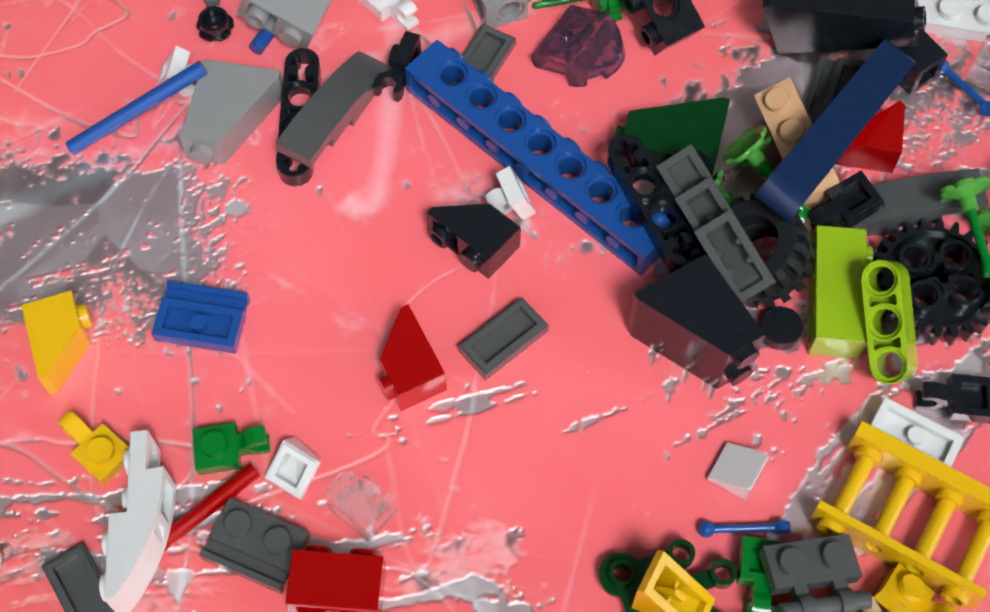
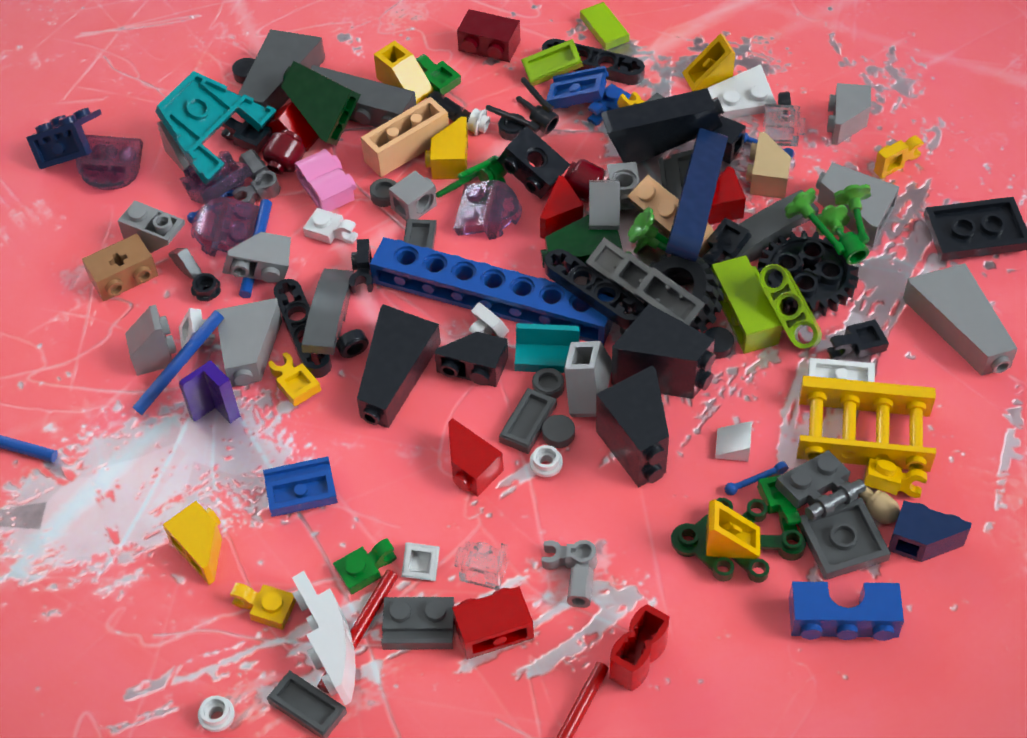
camera: 20 degrees left, 10 degrees down
none -> light grey slope [125,305,177,376]
none -> dark purple panel [179,360,241,424]
none -> yellow plate [268,352,321,407]
none -> black tile [336,329,369,358]
none -> black slope [357,304,441,428]
none -> teal panel [514,323,580,374]
none -> white plate [530,445,563,477]
none -> dark grey tile [532,368,564,399]
none -> red slope [540,175,584,239]
none -> light grey bar [541,540,598,608]
none -> dark grey tile [542,415,575,448]
none -> dark red head [564,159,605,203]
none -> light grey slope [564,341,612,417]
none -> light grey slope [589,180,620,230]
none -> black slope [596,365,669,488]
none -> light grey brick [607,162,640,210]
none -> tan slope [745,131,791,199]

